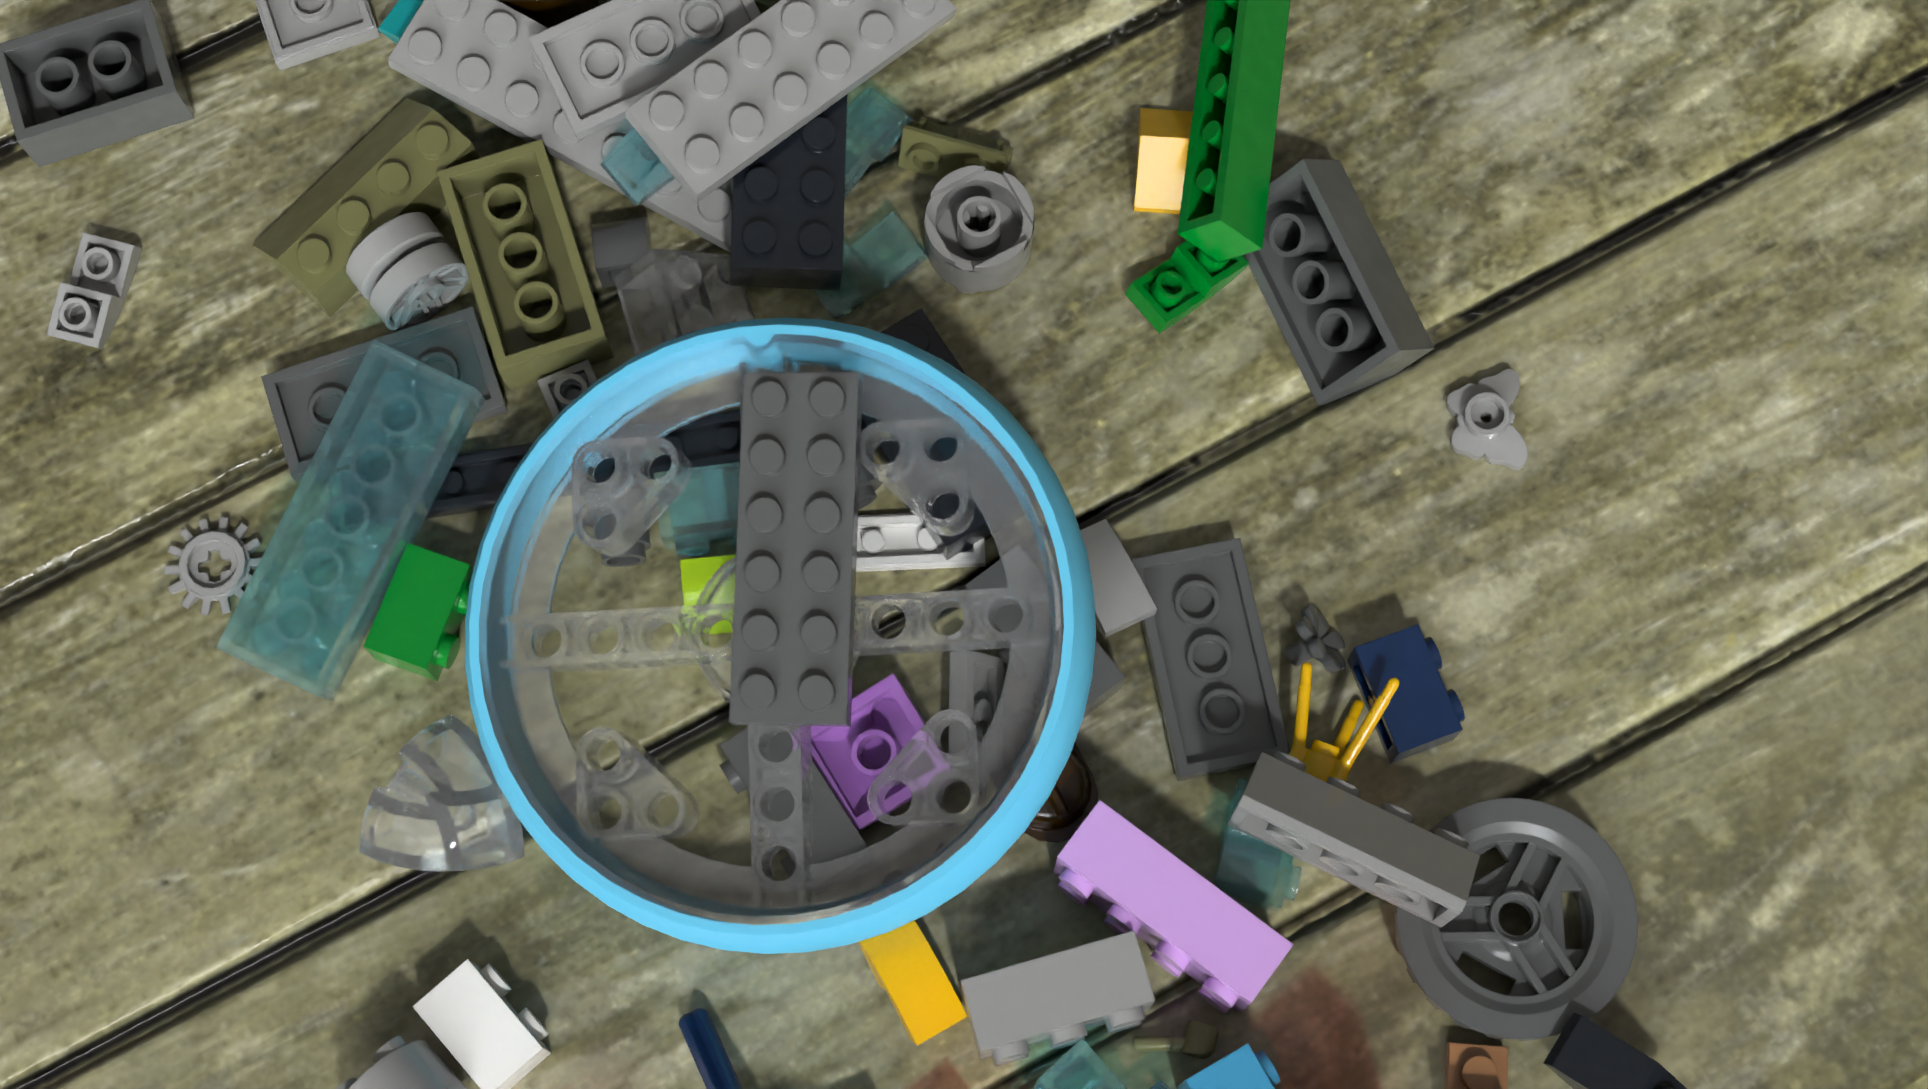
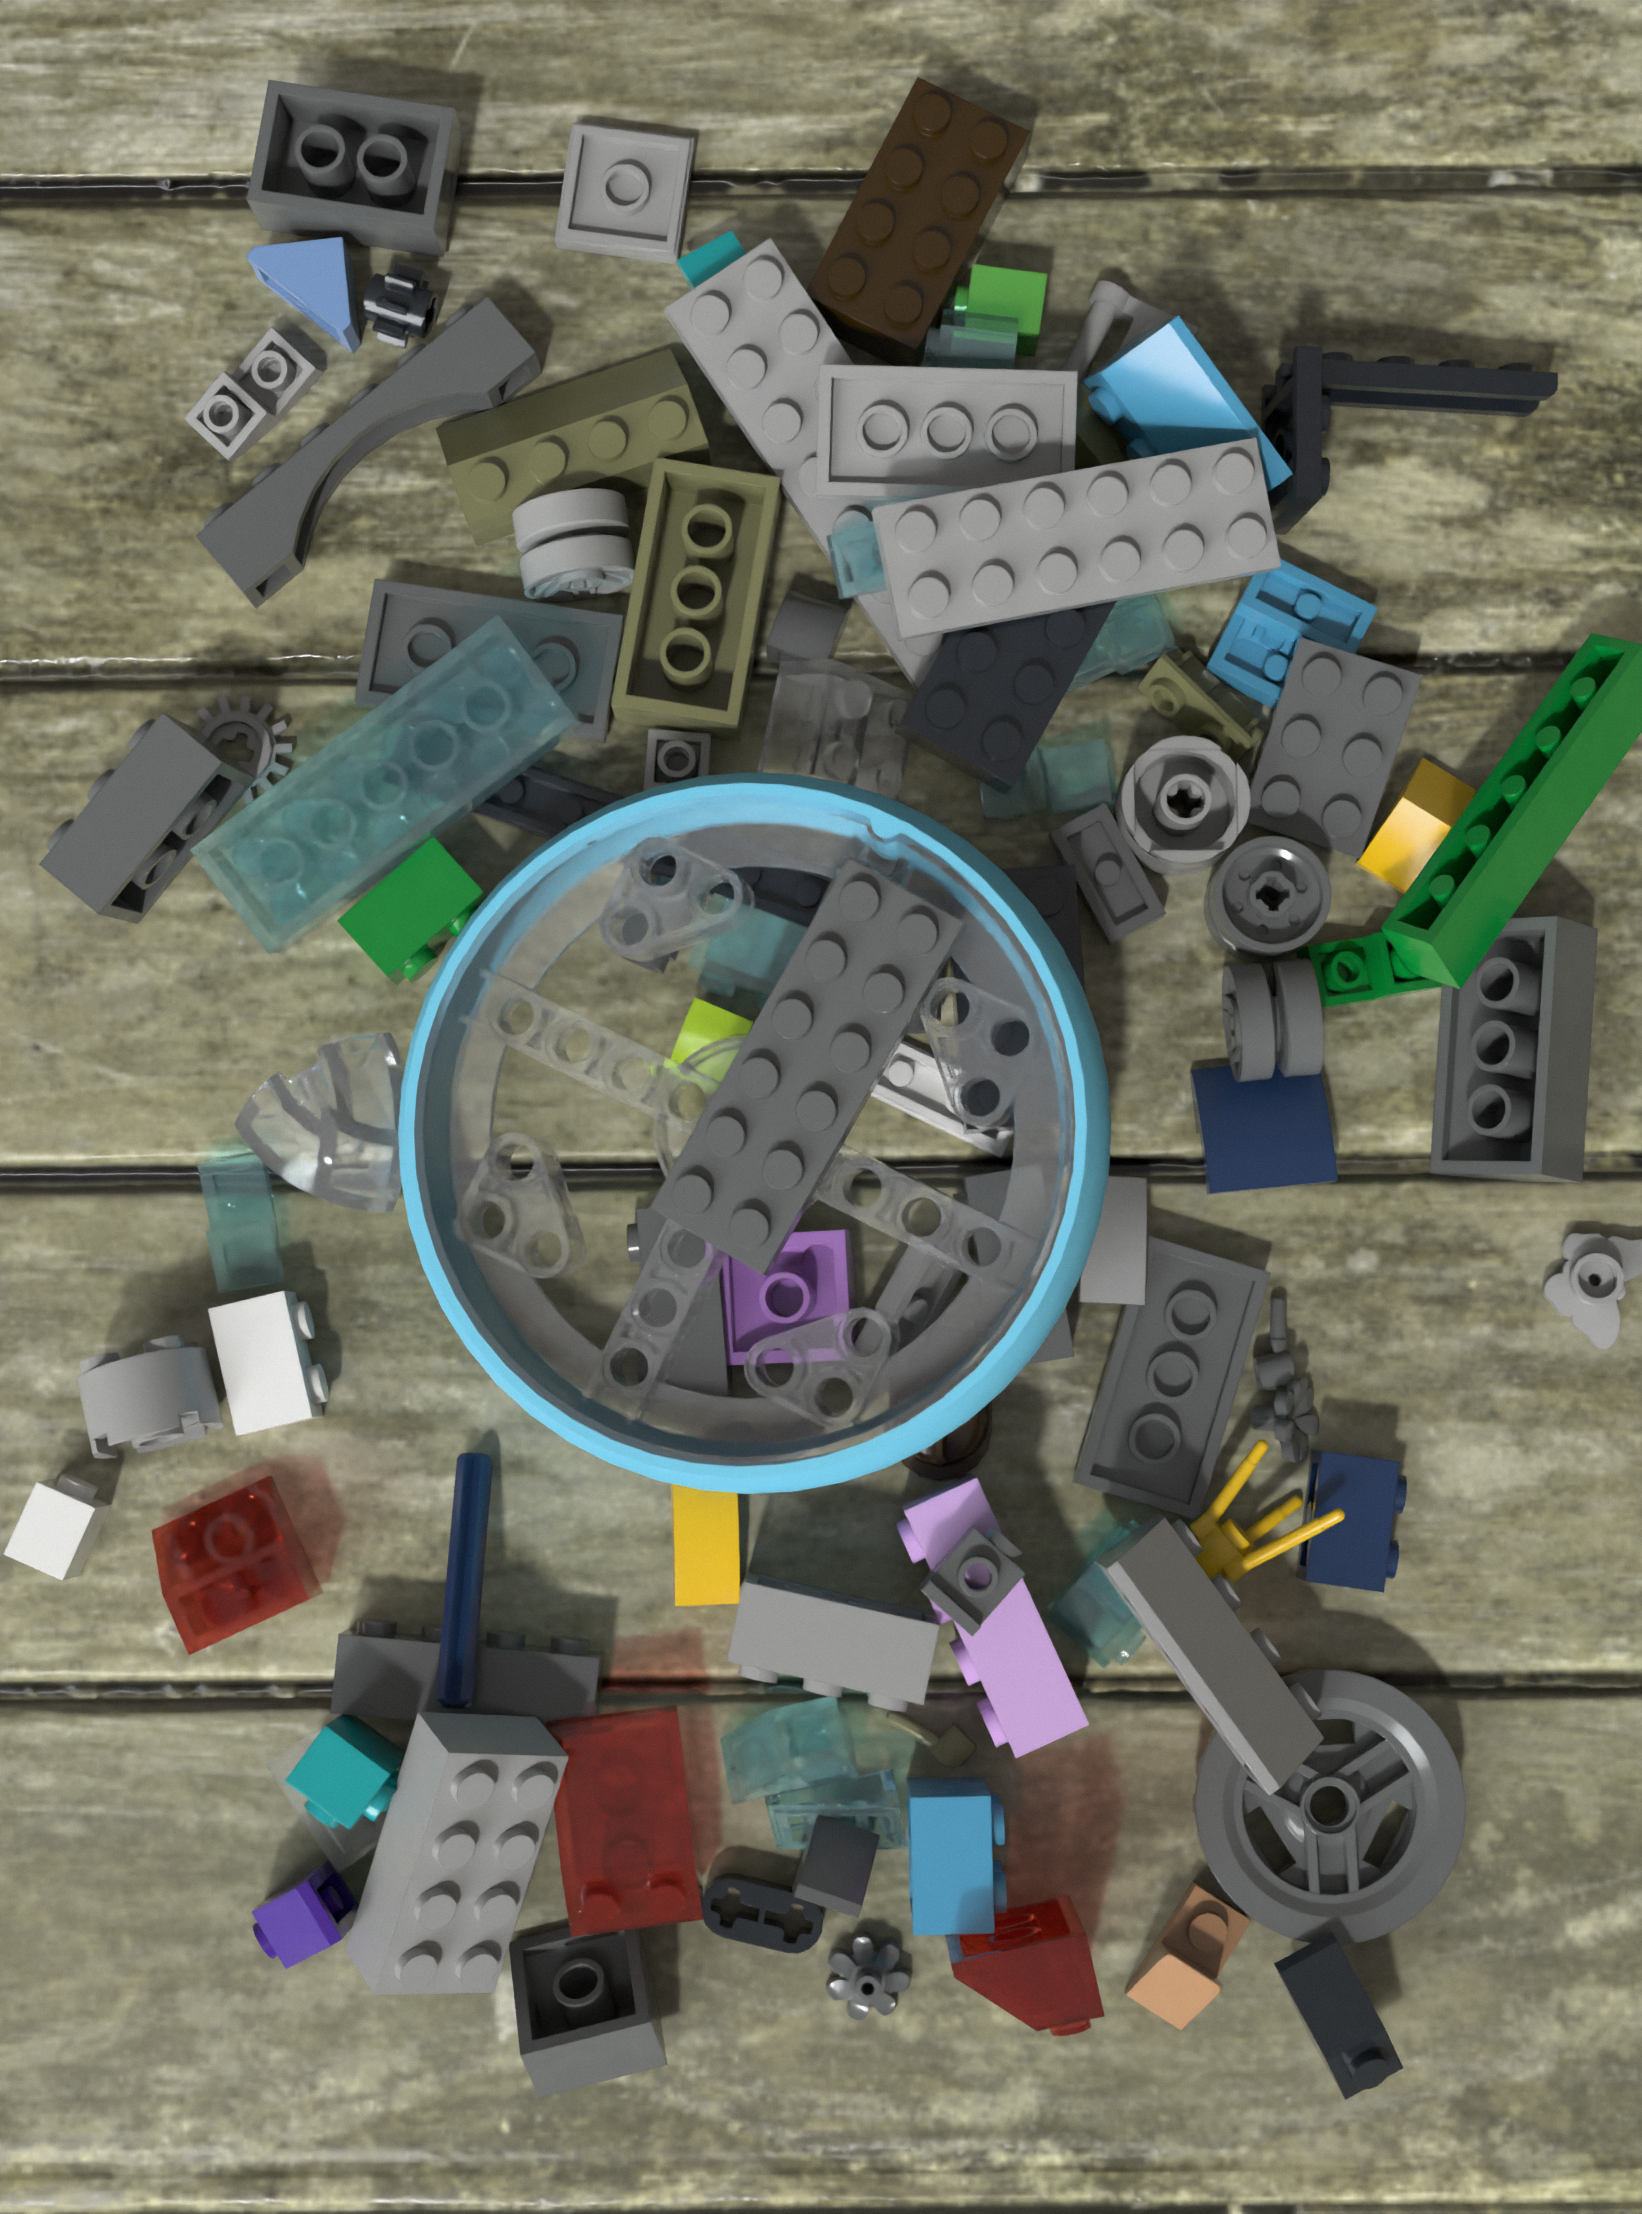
camera: 30 degrees right, 10 degrees up
none -> dark grey brick [39,712,256,924]
none -> dark grey arch [196,296,542,609]
none -> clear light blue slope [197,1149,284,1293]
none -> medium blue slope [246,237,361,354]
none -> black gear [363,263,438,349]
none -> dark grey brick [919,1525,1026,1637]
none -> dark grey plate [1048,803,1166,946]
none -> dark blue slope [1190,1061,1338,1195]
none -> dark grey wheel [1204,836,1331,963]
none -> dark azure slope [1206,559,1378,709]
none -> dark grey wheel [1222,958,1324,1082]
none -> dark grey plate [1246,637,1423,858]
none -> dark grey hand [1253,1299,1295,1391]

